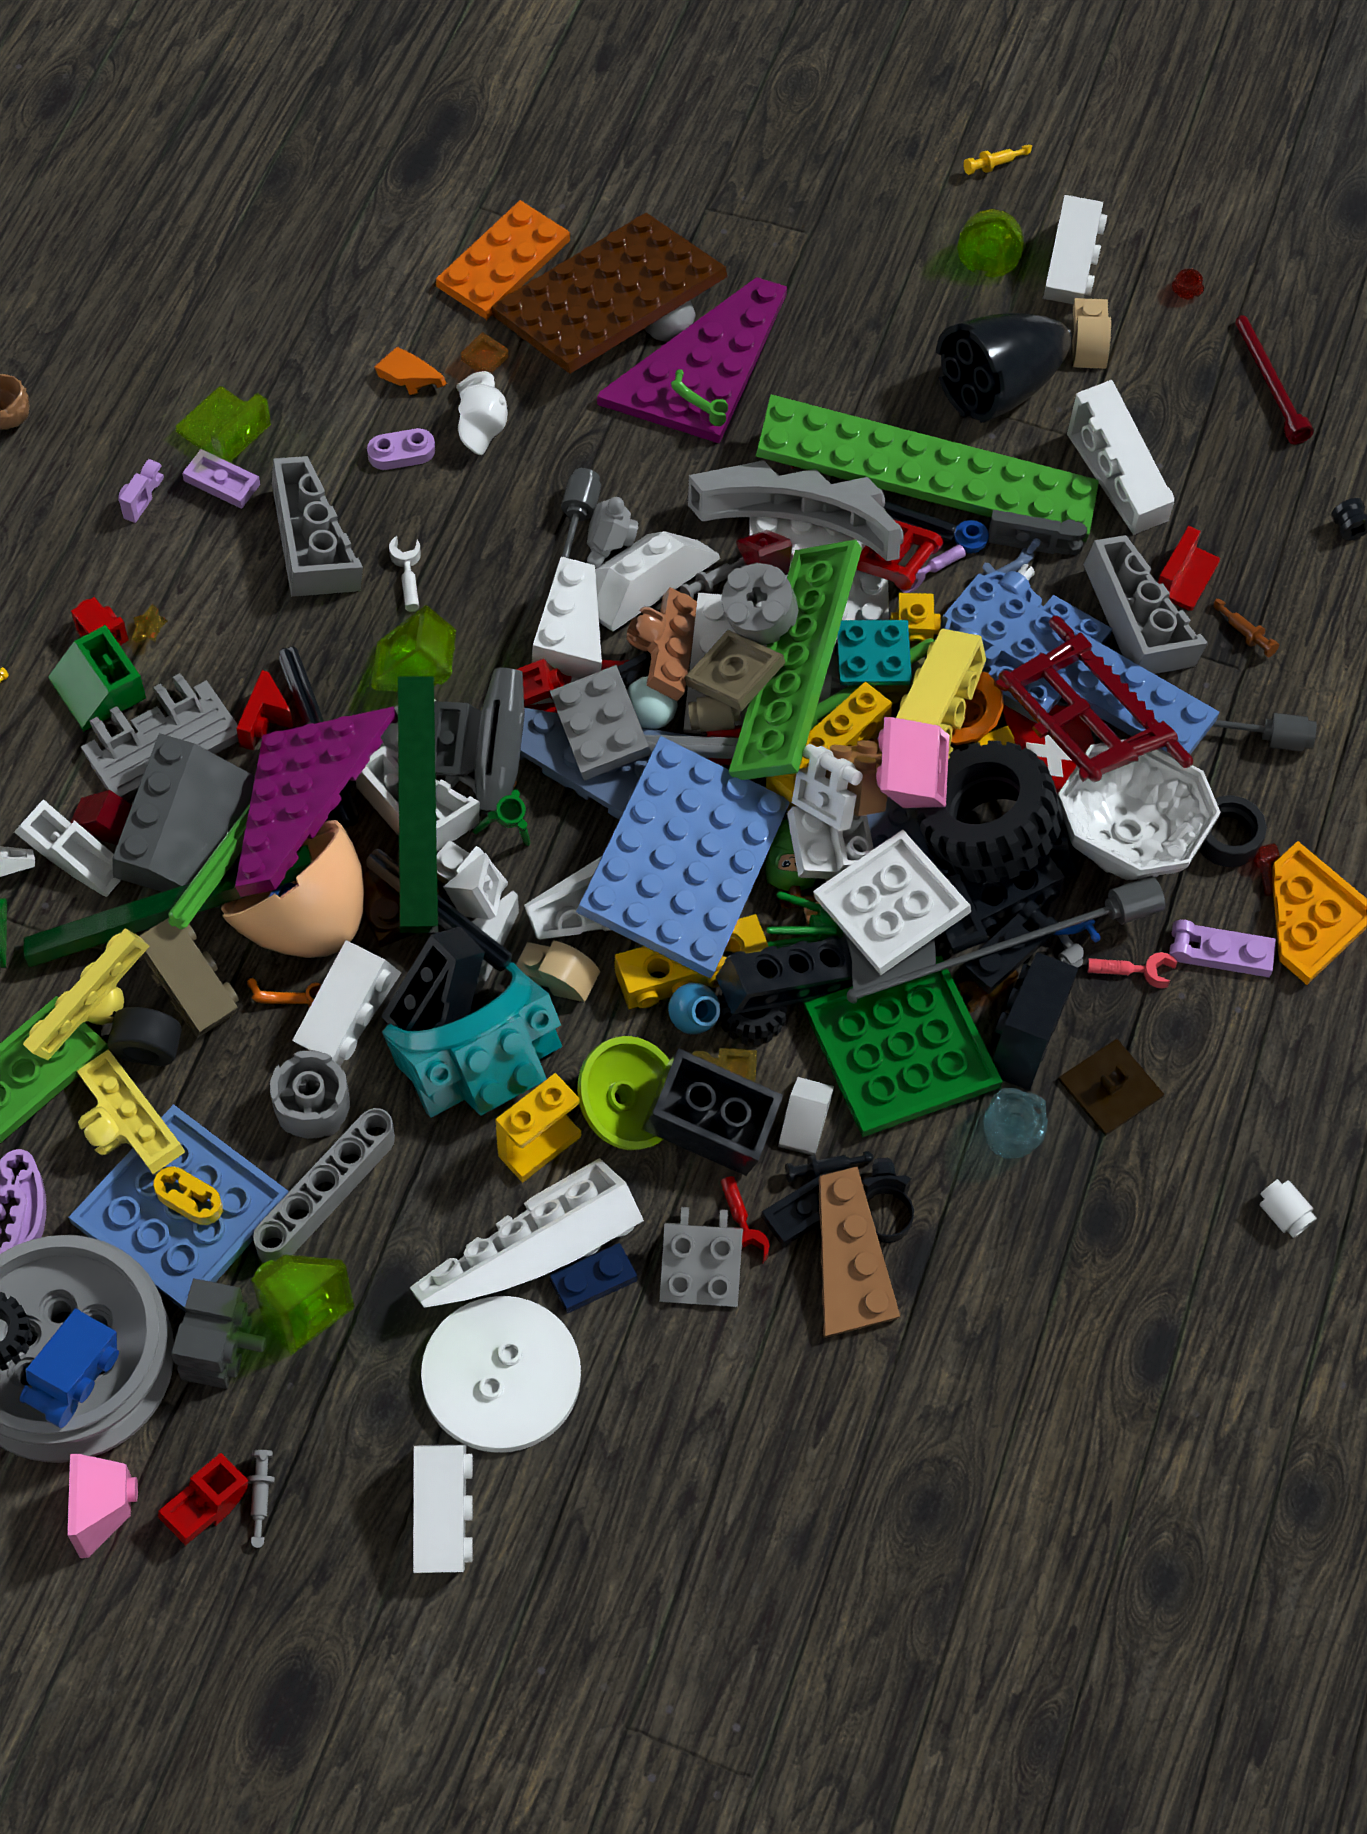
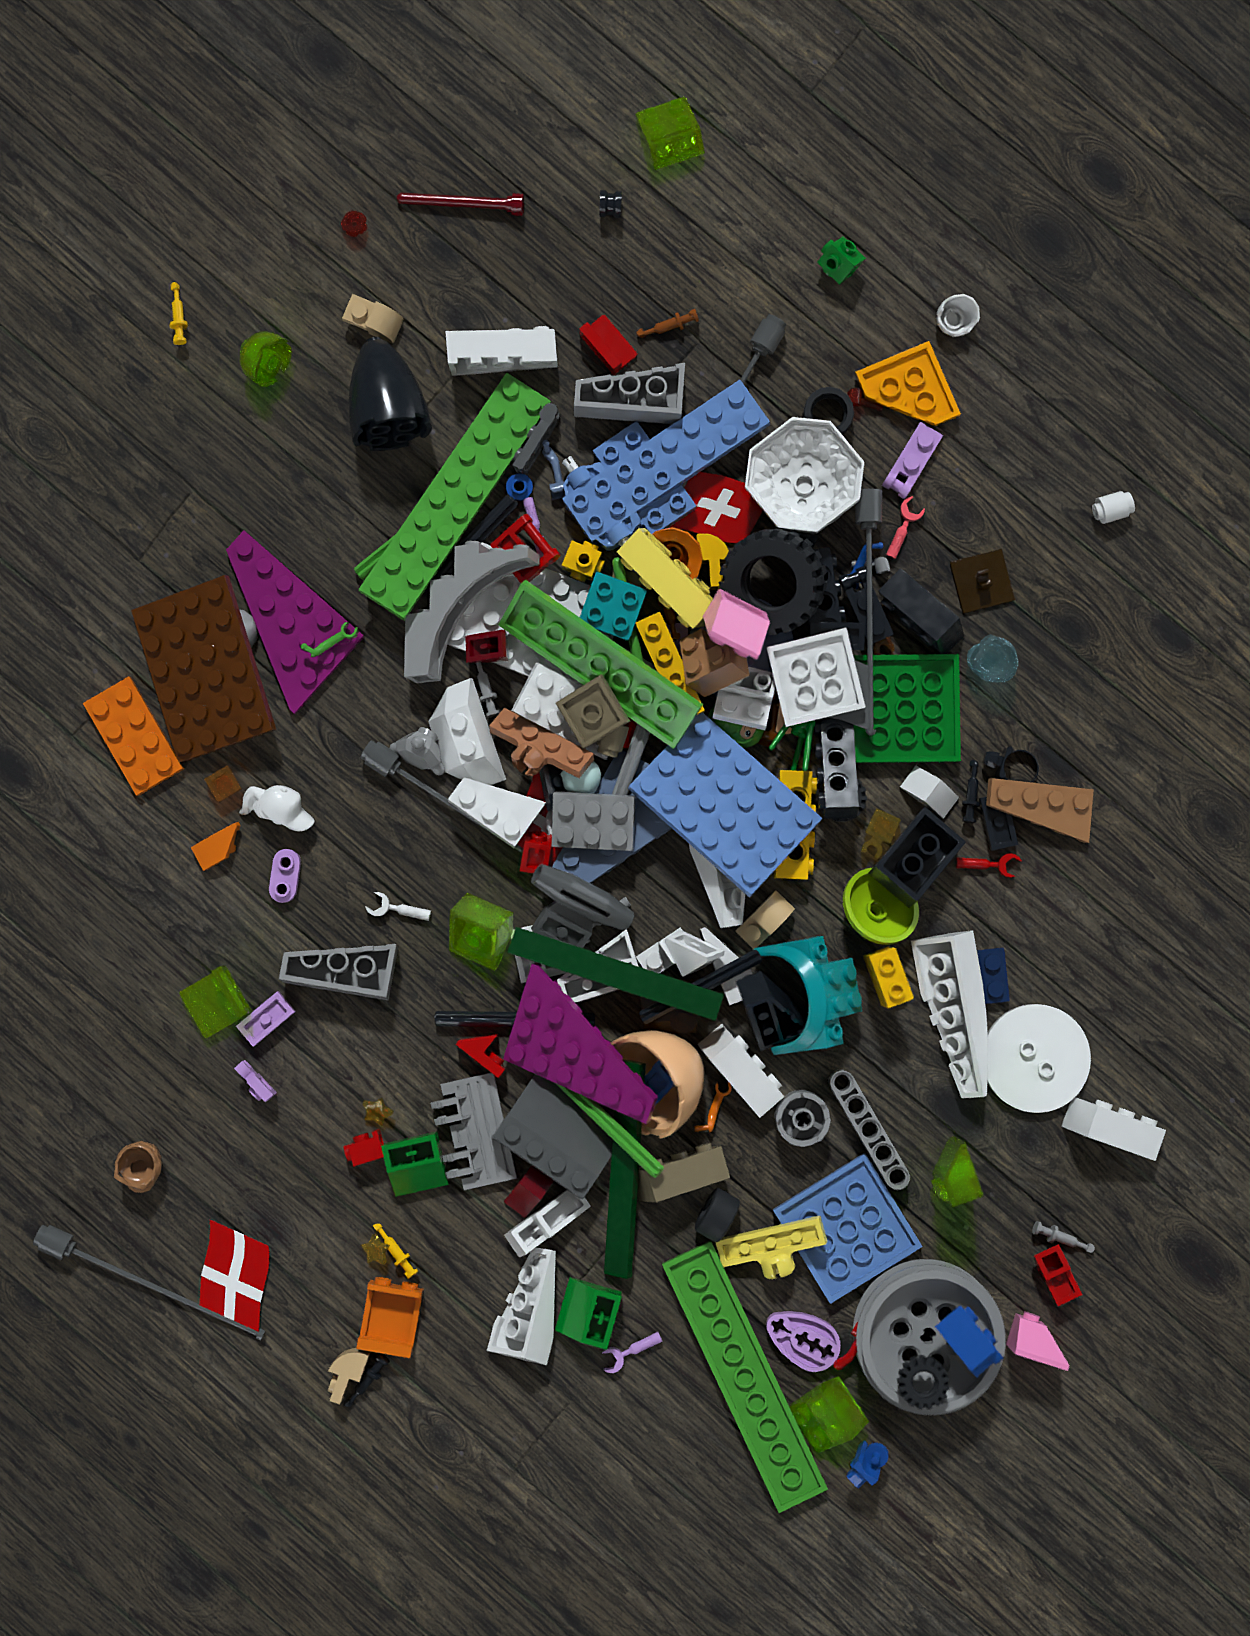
camera: 65 degrees left, 25 degrees up
light yellow plate [23,928,150,1060] -> none
yellow beam [154,1167,223,1225] -> none
dark grey brick [171,1278,267,1389] -> none
green plant [472,790,531,846] -> none
light grey plate [659,1207,743,1307] -> none
dark azure piece [668,983,720,1035] -> none
light grey brick [721,563,799,645] -> none
white plate [792,744,863,831] -> none
dark red piece [994,616,1193,782] -> none
white wedge [1043,195,1107,304] -> none

